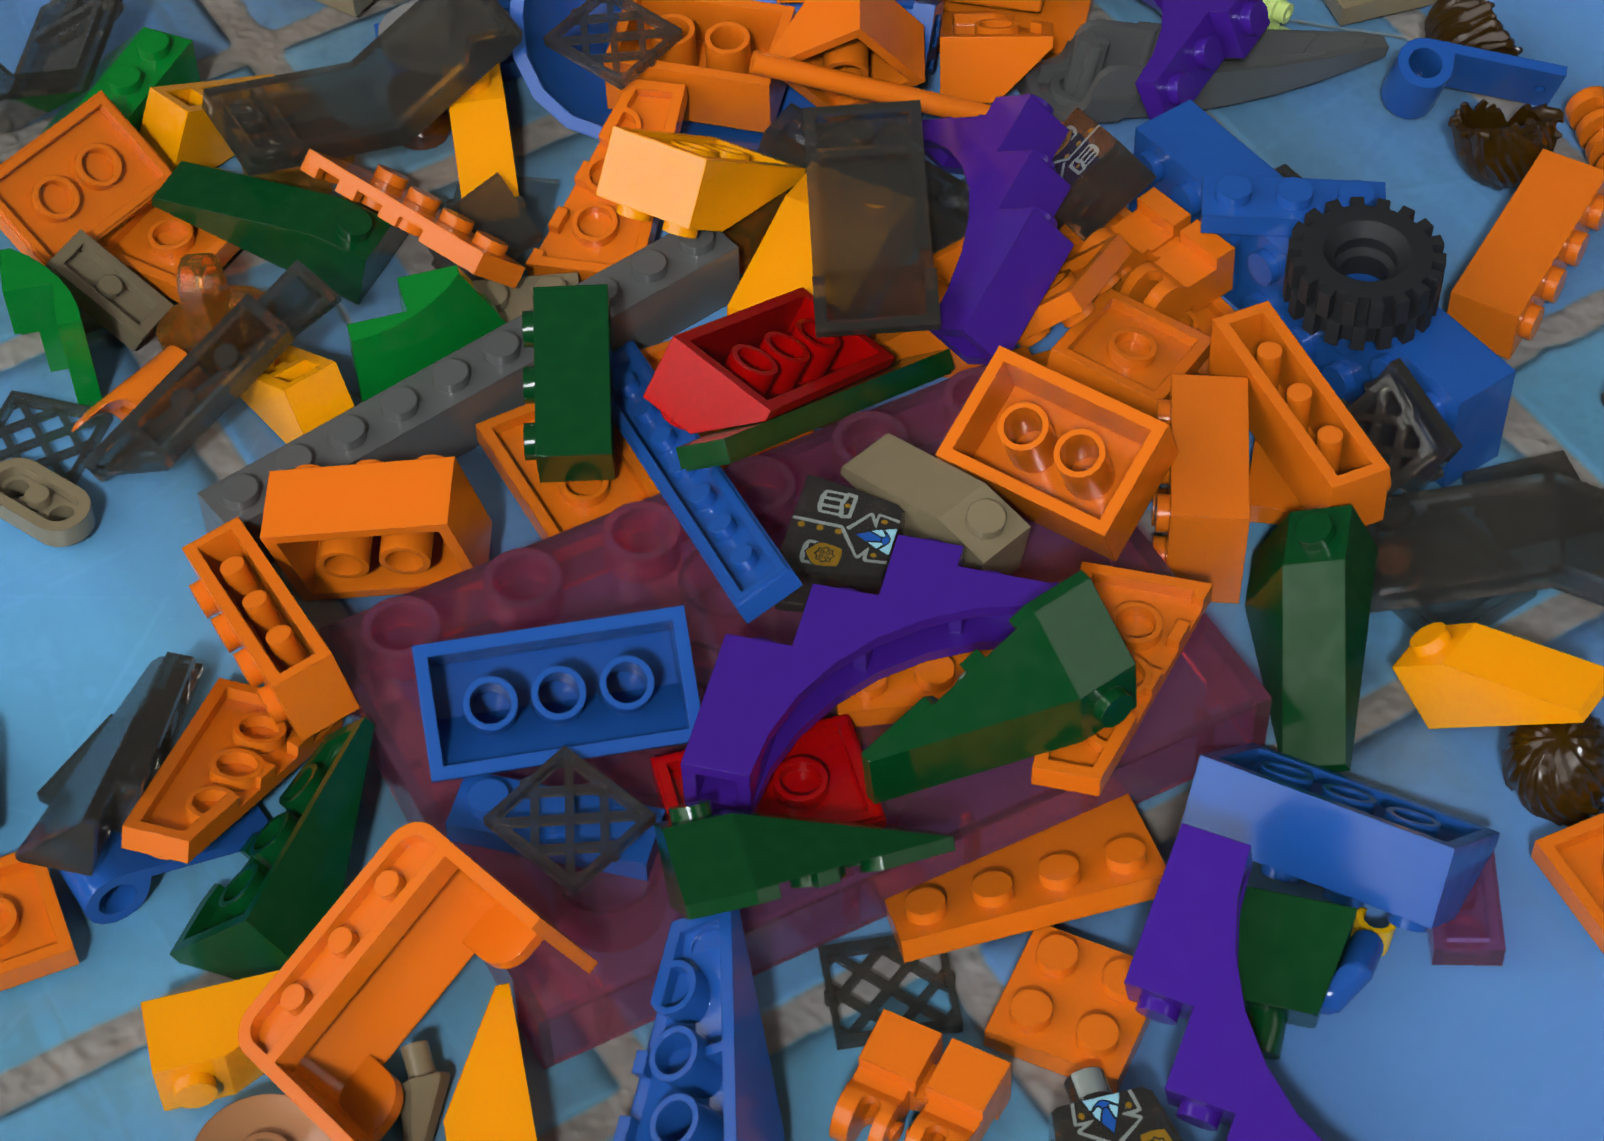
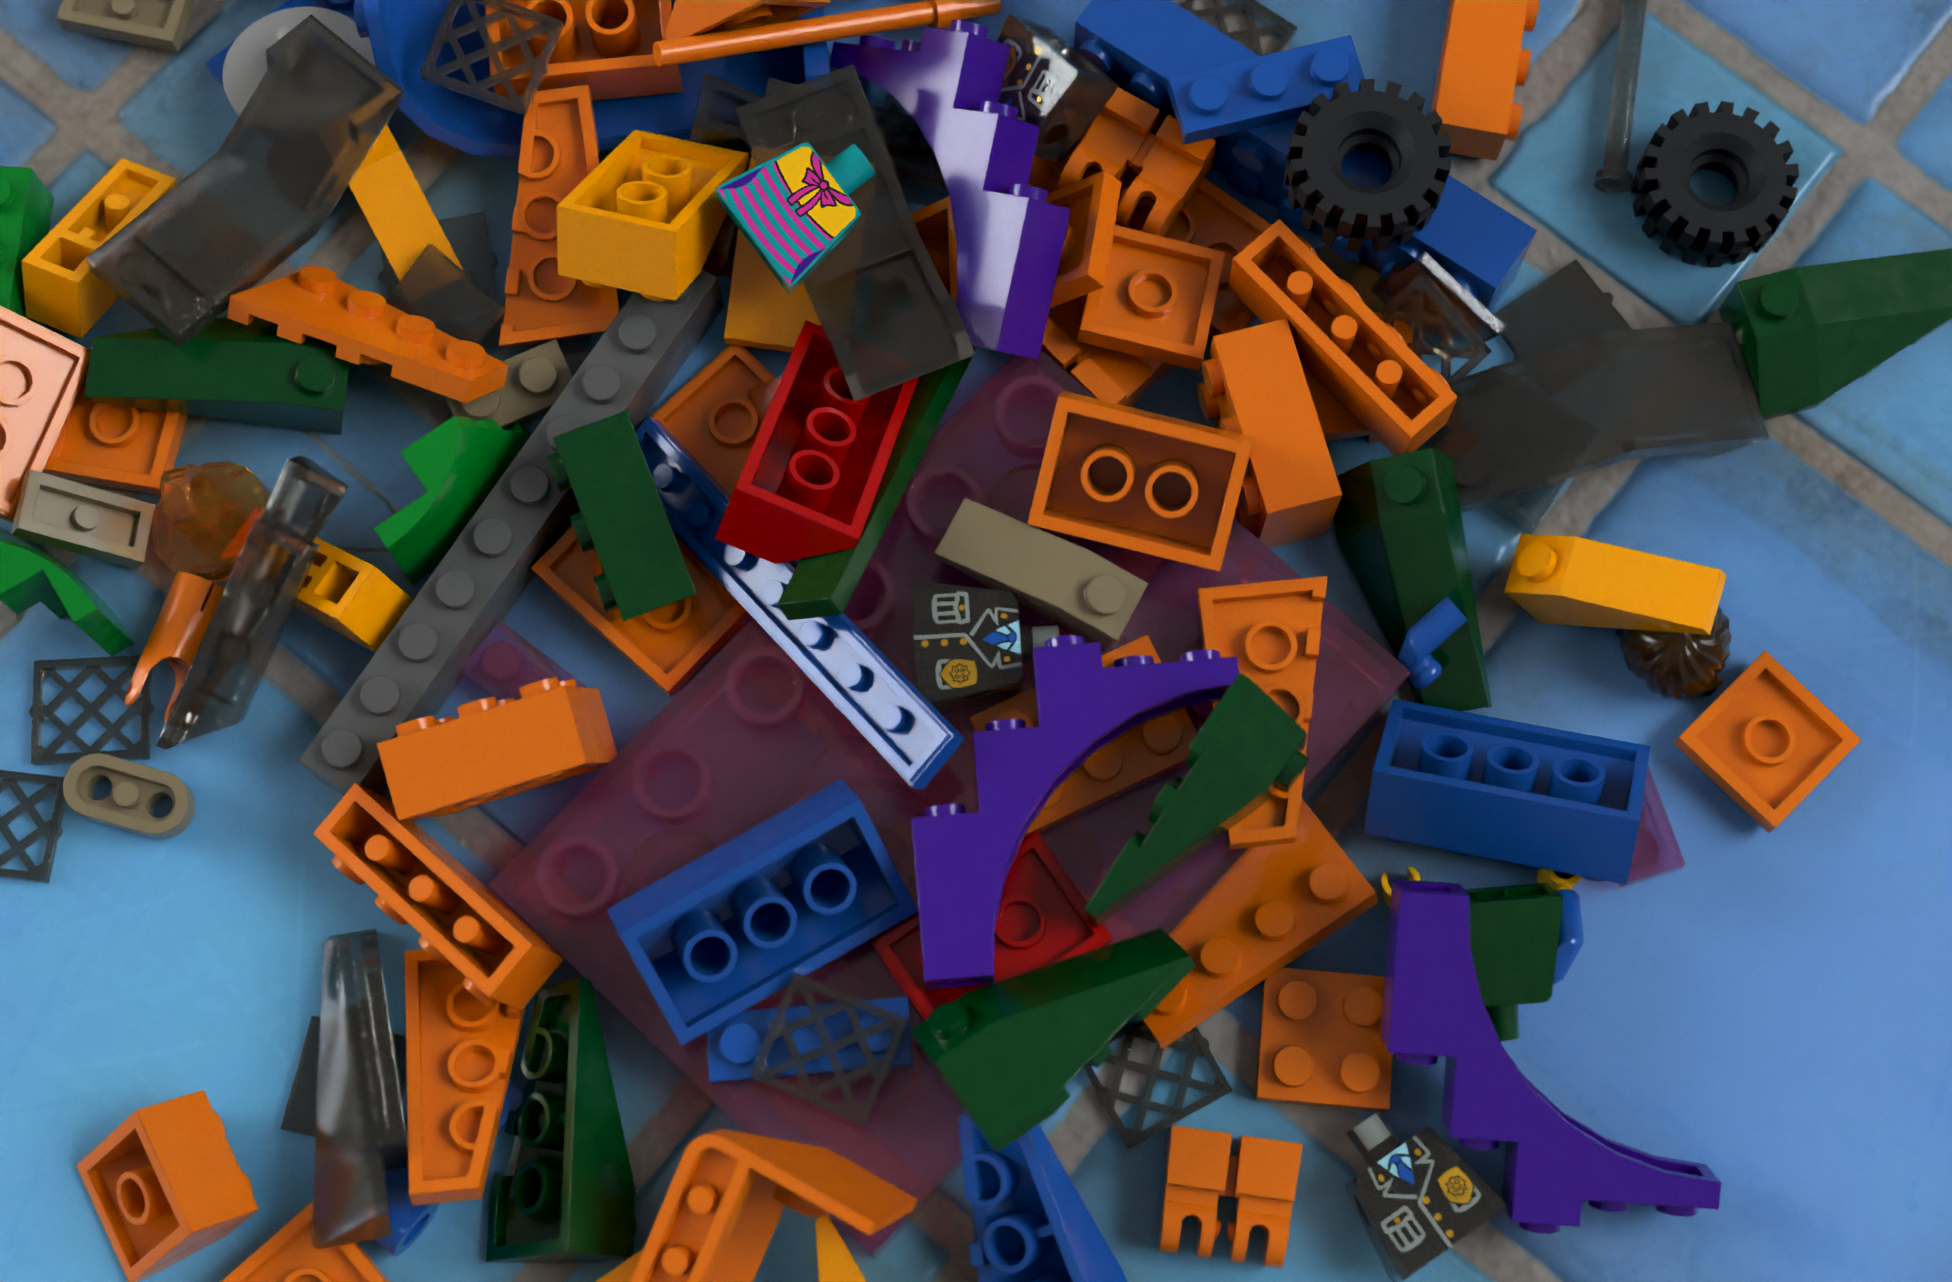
camera: 20 degrees left, 25 degrees up
none -> torso [715,142,876,295]
none -> blue arm [1396,596,1468,689]

